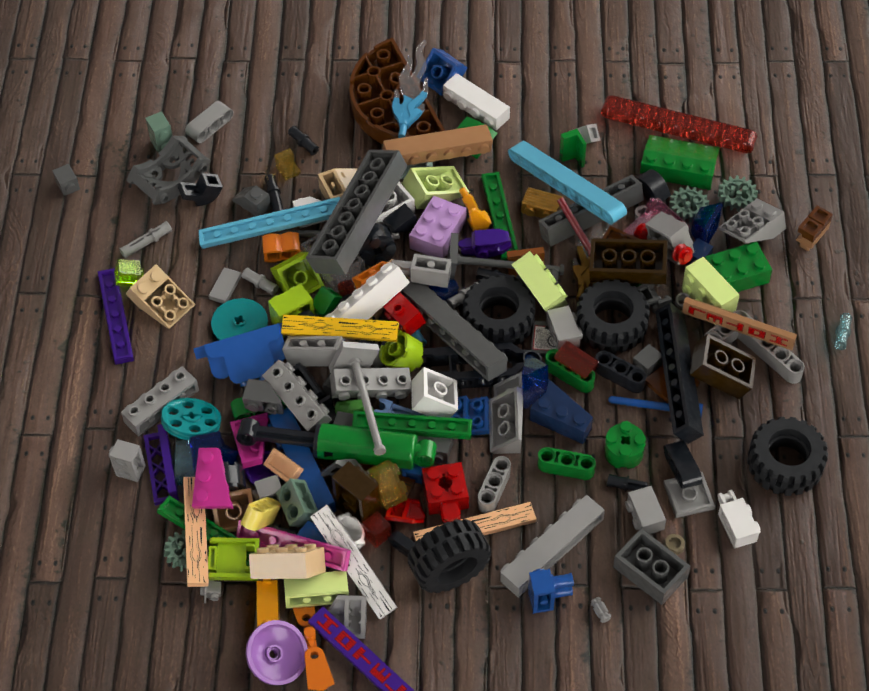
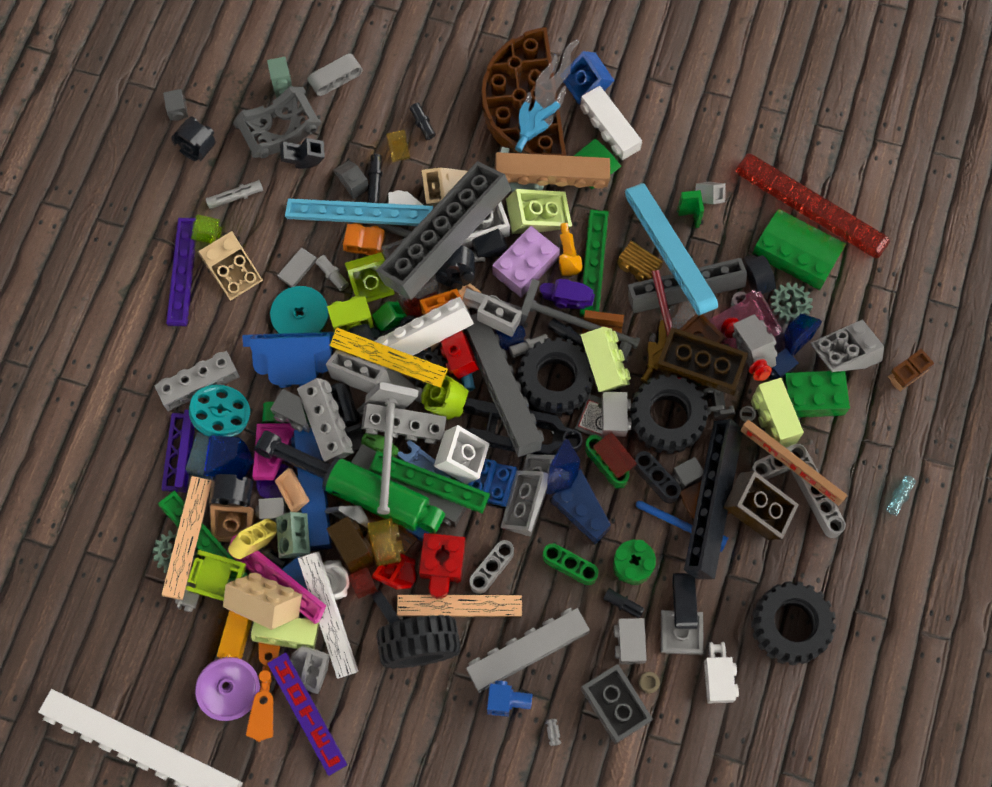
camera: 15 degrees right, 15 degrees up
light grey brick [109,439,146,482] -> none
dark pink wing [192,448,234,509] -> none
sand green gear [718,175,758,212] -> none
none -> black brick [171,116,216,161]

